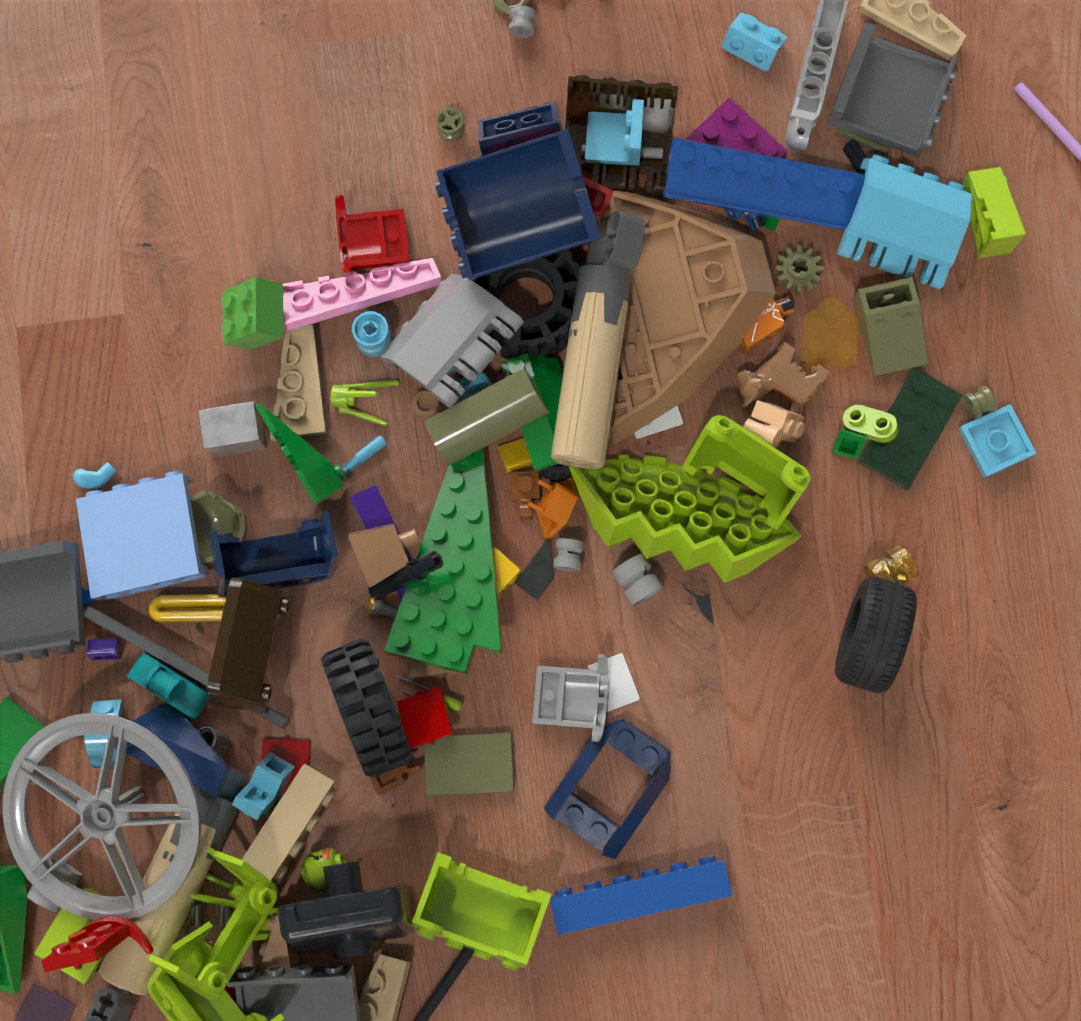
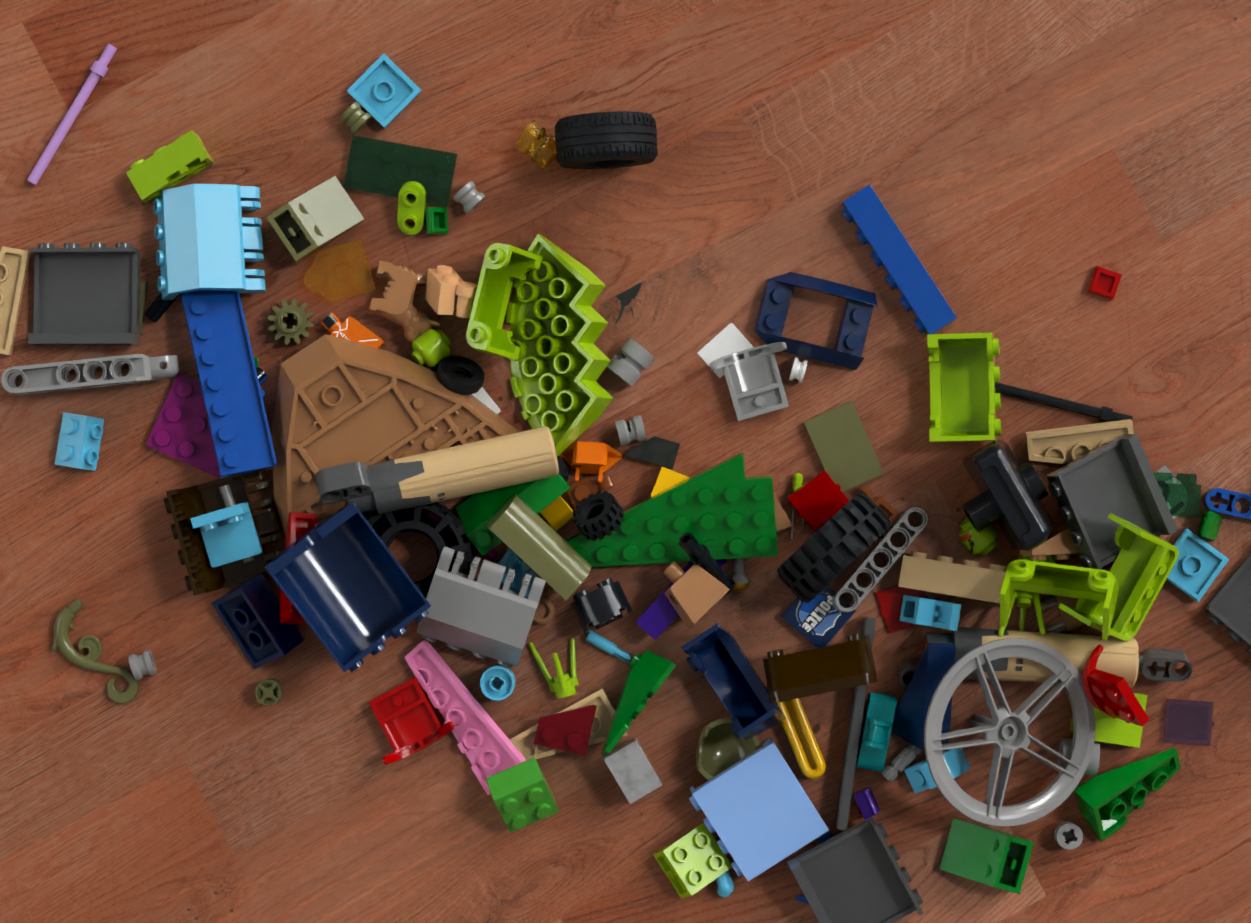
camera: 115 degrees left, 10 degrees up
none -> lime head [411,328,451,368]
none -> black tyre [437,355,485,395]
none -> light grey wheel [453,181,486,214]
none -> dark red wing [533,704,597,756]
none -> black brick [571,578,633,633]
none -> black tyre [572,491,624,541]
none -> lime bracket [653,823,732,899]
none -> tile [781,586,856,648]
none -> white bush [789,357,808,383]
none -> light grey beam [832,507,928,613]
none -> light grey axle [881,743,923,782]

